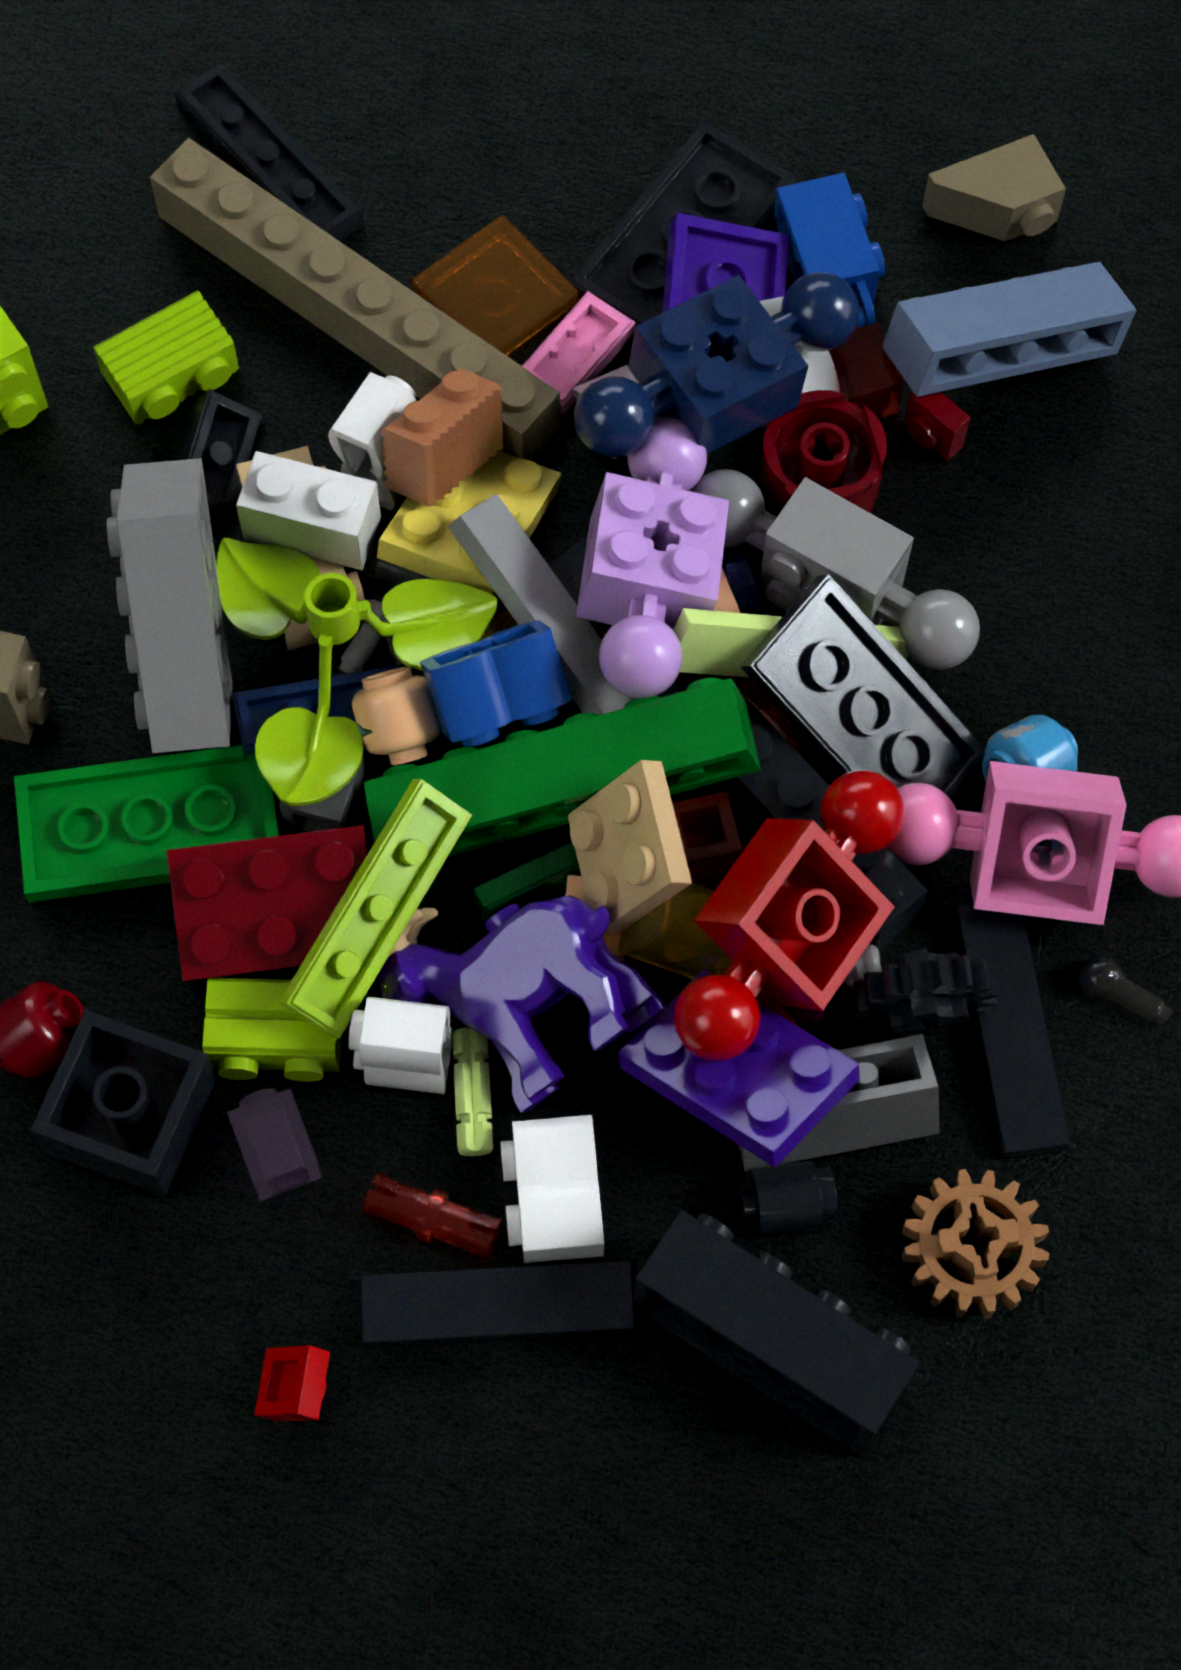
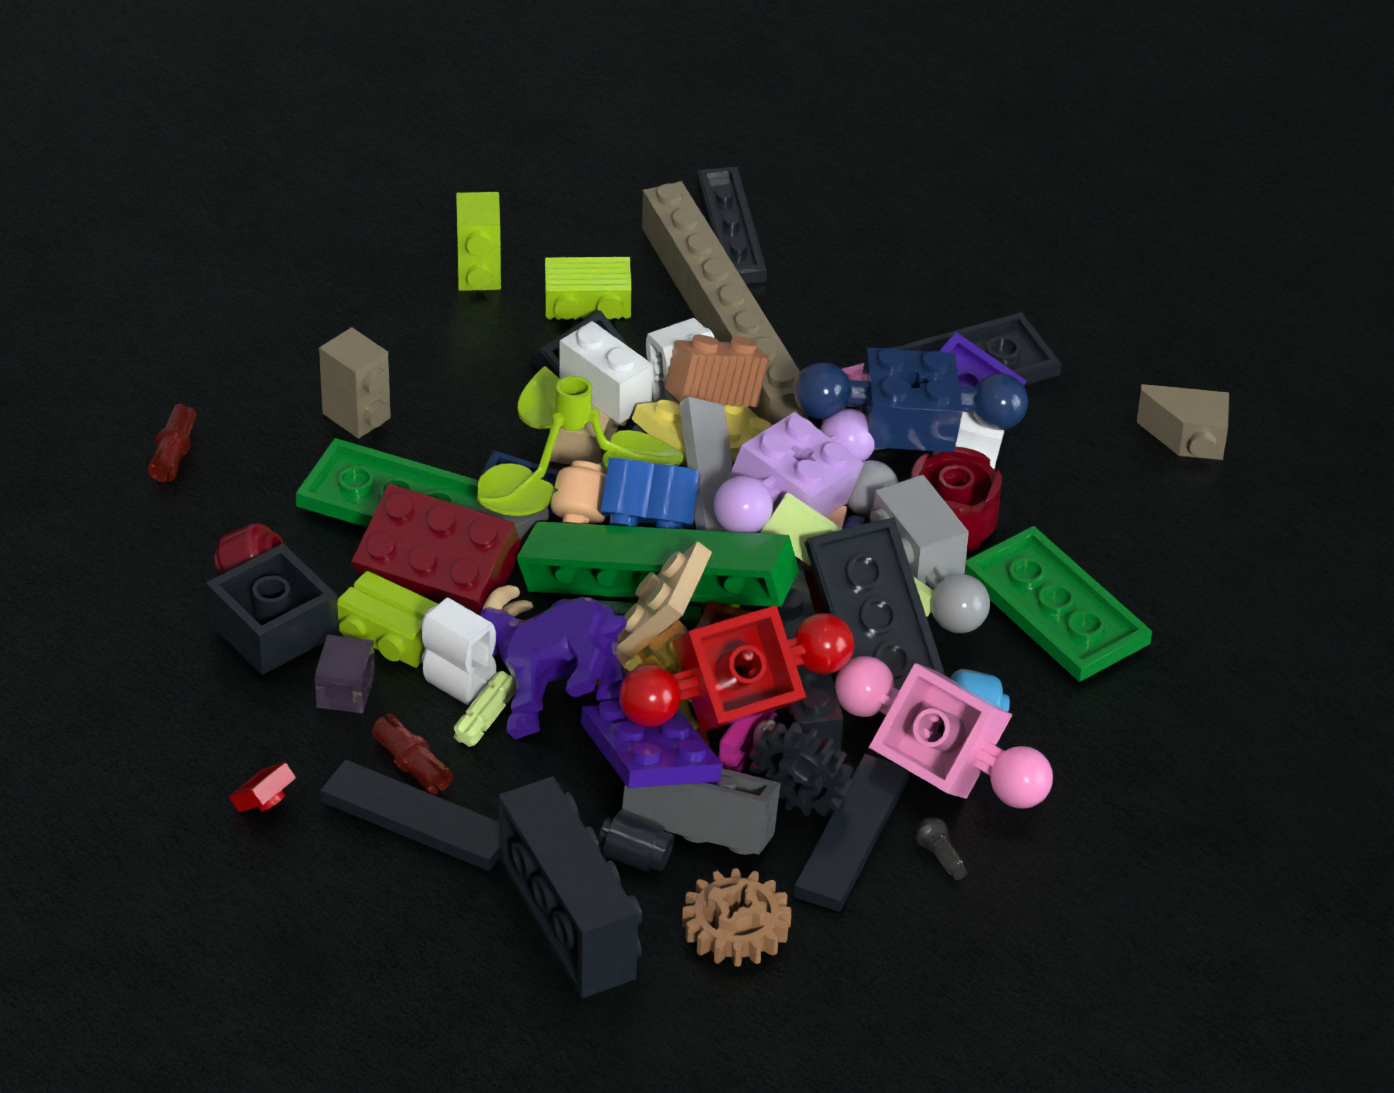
camera: 30 degrees right, 25 degrees down
light grey brick [107,458,233,753] -> none
lime tile [278,779,472,1039] -> none
clear orange tile [412,214,578,355] -> none
white brick [500,1115,604,1263] -> none
blue brick [773,172,885,331] -> none
clear red brick [829,322,904,418] -> none
sand blue brick [882,262,1136,397] -> none
dark red plate [903,391,970,462] -> none
none -> green plate [964,526,1152,682]

